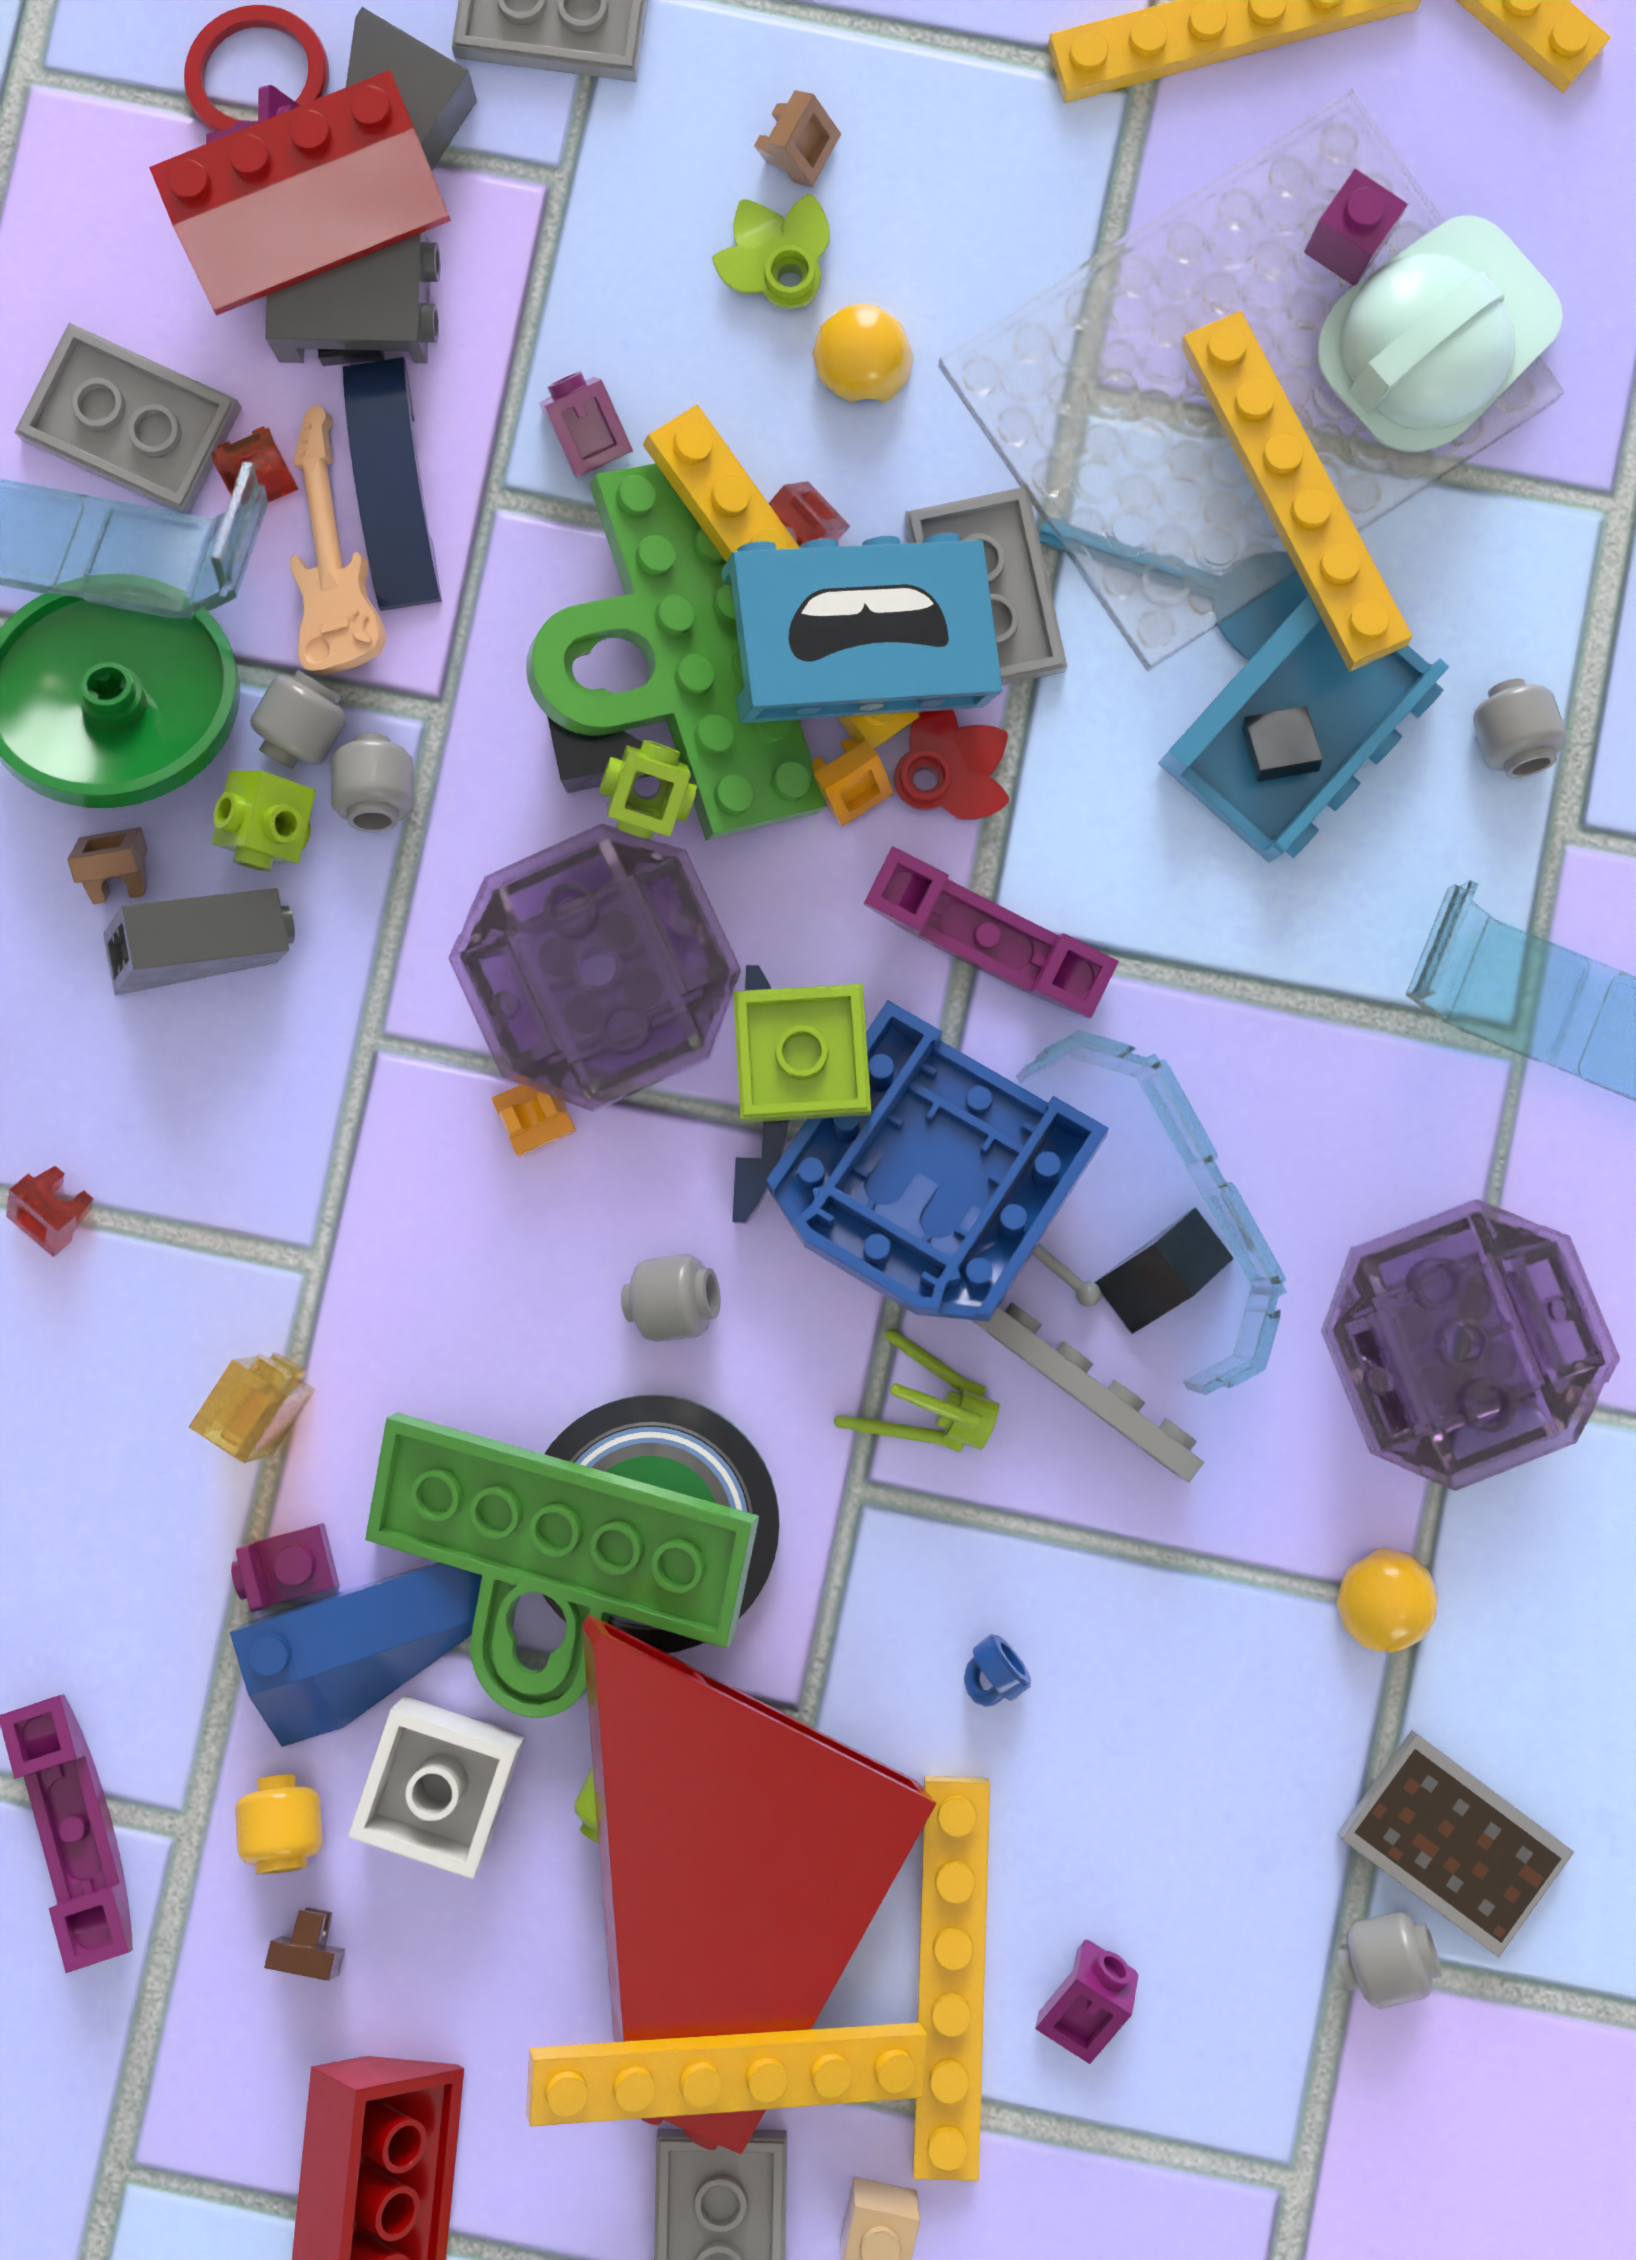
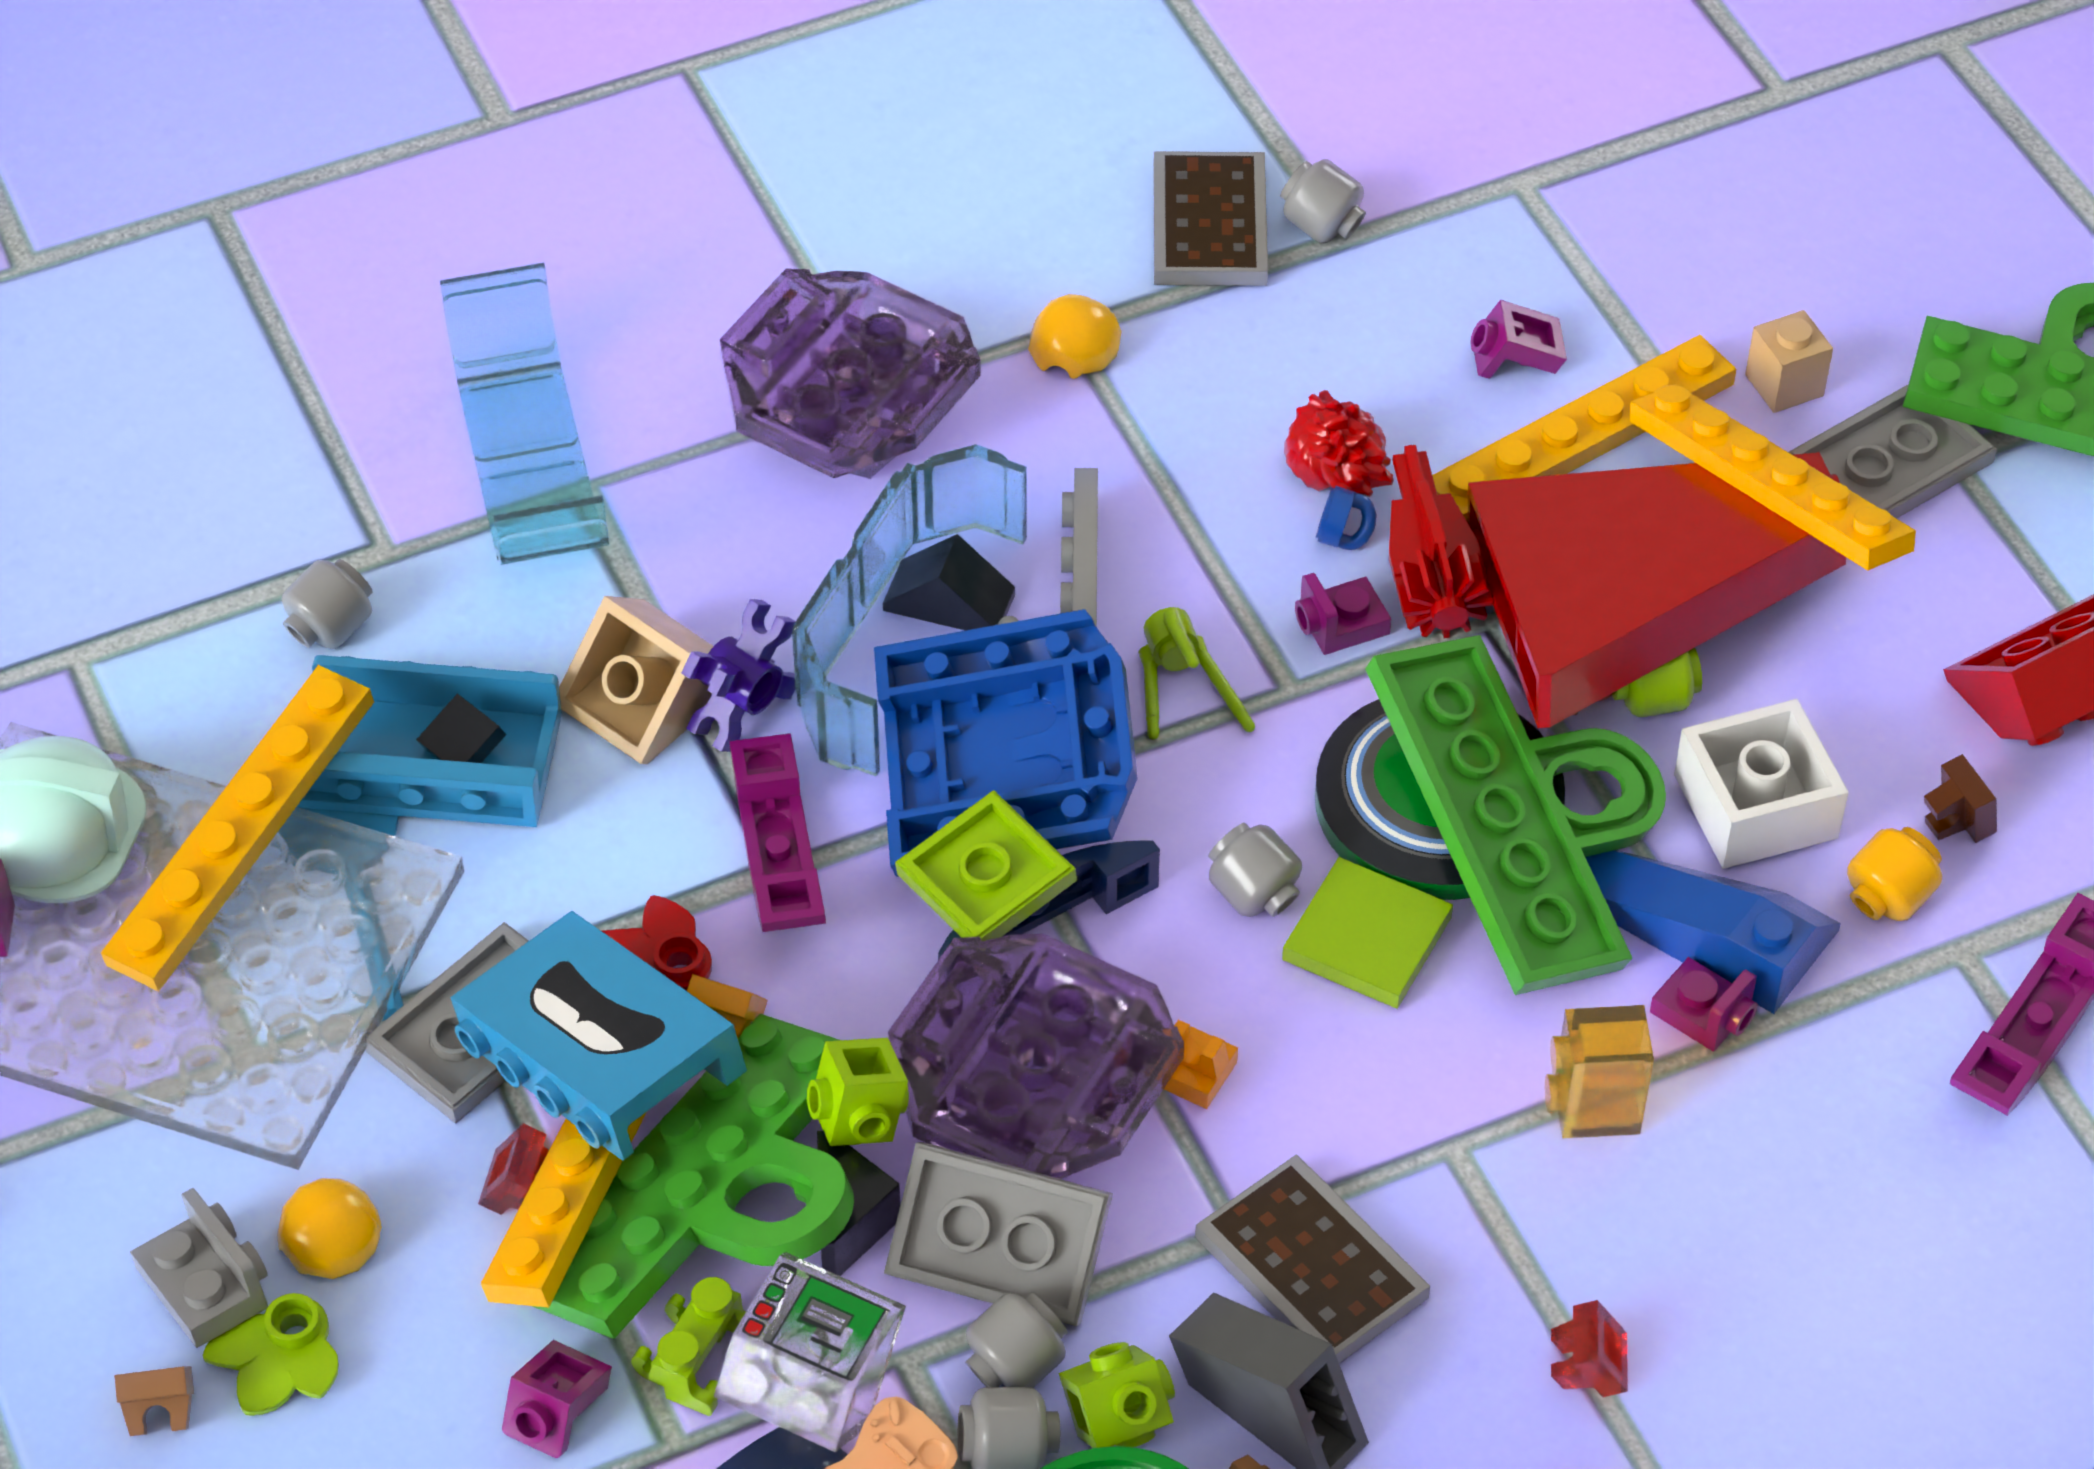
camera: 125 degrees left, 35 degrees down
none -> light grey bracket [130,1188,268,1348]
none -> tan slope [559,596,713,764]
none -> lime piece [631,1277,764,1416]
none -> dark purple pin [681,599,801,752]
none -> clear slope [714,1252,906,1452]
none -> light grey tile [884,1142,1113,1327]
none -> tile [1195,1154,1430,1364]
none -> lime tile [1282,857,1453,1009]
none -> red hair [1284,390,1394,497]
none -> magenta bracket [1295,572,1392,655]
none -> red piece [1389,445,1493,638]

